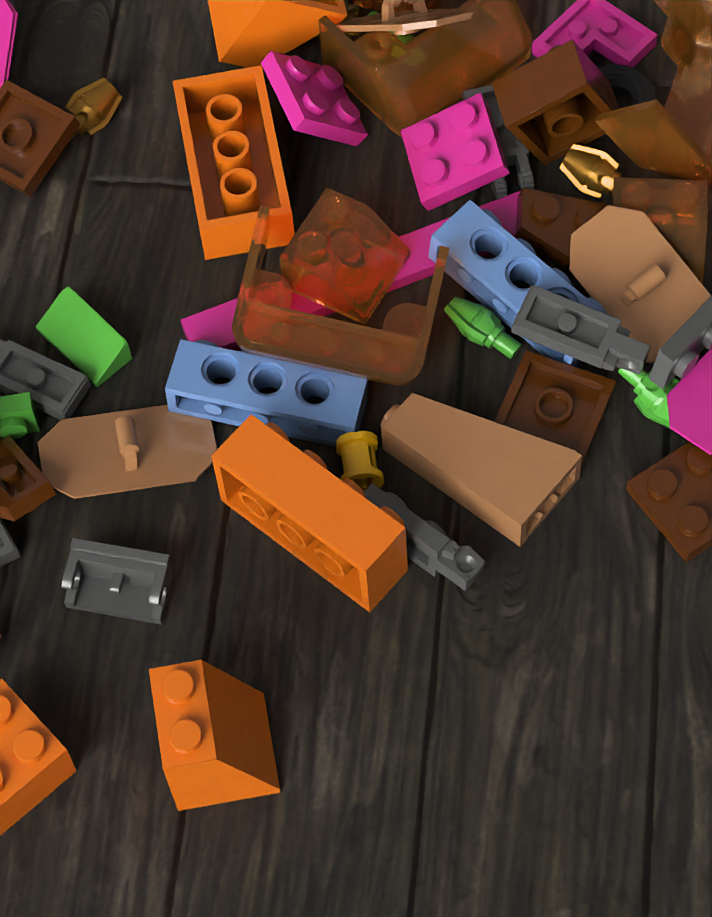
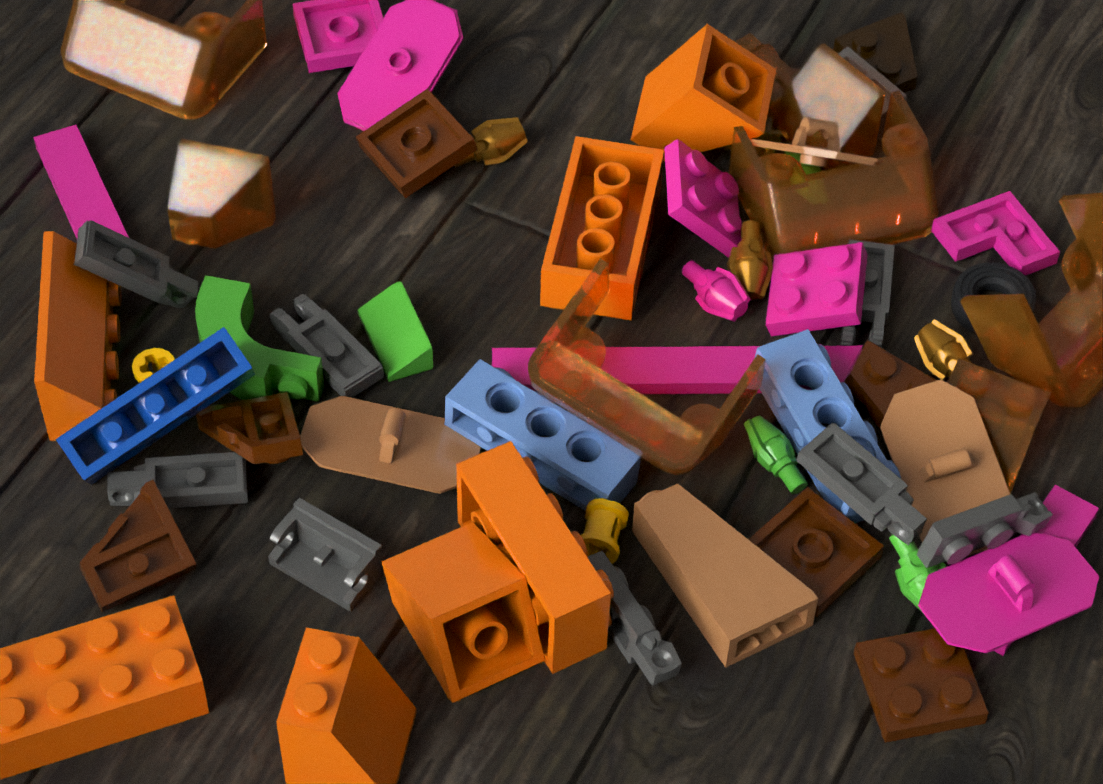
camera: 15 degrees right, 10 degrees down
clear orange slope [280,188,411,325] -> none
reddish brown brick [492,39,624,165] -> none
none -> orange slope [381,522,545,703]
none -> dark pink piece [682,261,751,322]
none -> pearl gold piece [727,220,773,300]

